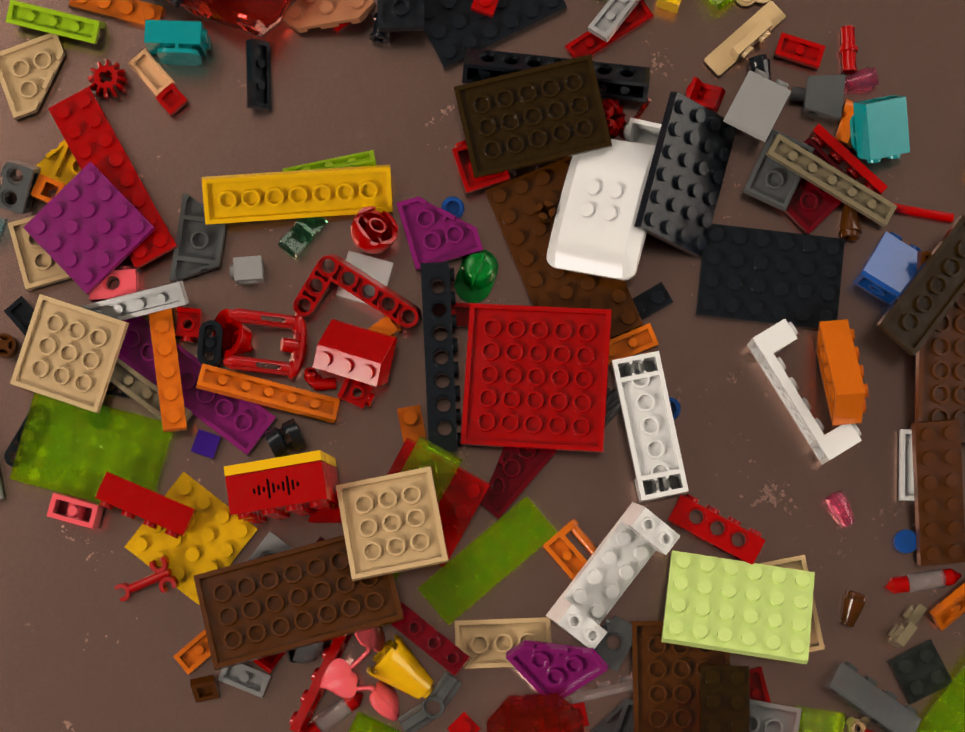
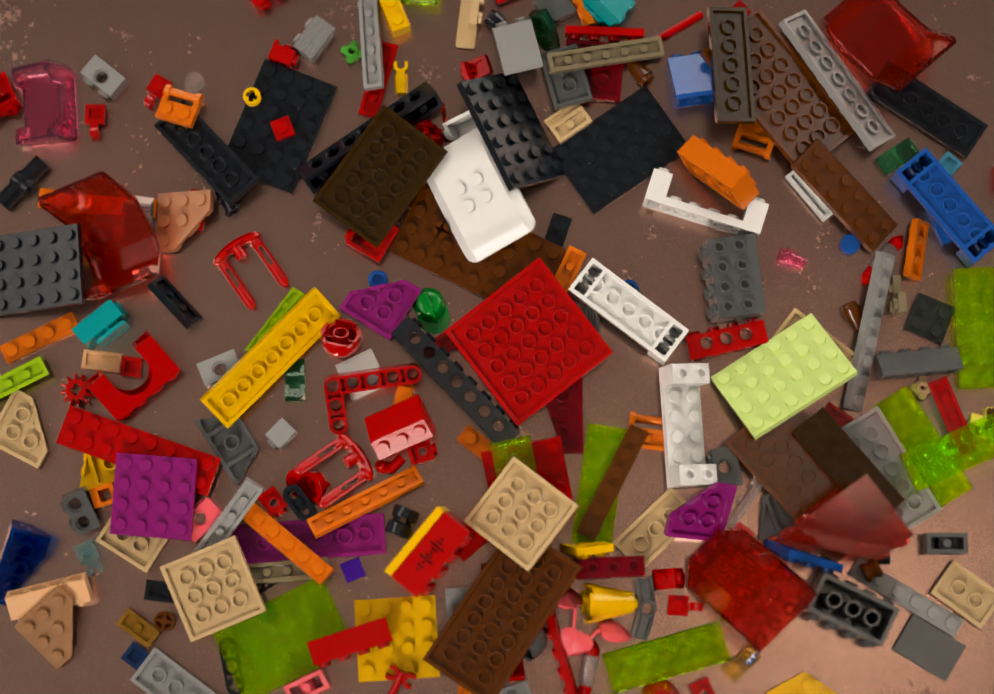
camera: 40 degrees left, 0 degrees up
none -> red arch [85,331,181,422]
none -> light grey brick [196,349,239,388]
none -> red piece [213,231,289,310]
none -> yellow bar [393,61,408,96]
none -> clear green slope [528,9,561,50]
none -> tan plate [544,104,593,144]
none -> yellow wing [560,541,614,559]
none -> reddish brown plate [576,424,648,541]
none -> red bracket [652,568,686,590]
none -> dark grey brick [698,233,767,324]
none -> orange plate [731,122,775,160]
none -> light grey plate [842,251,895,412]

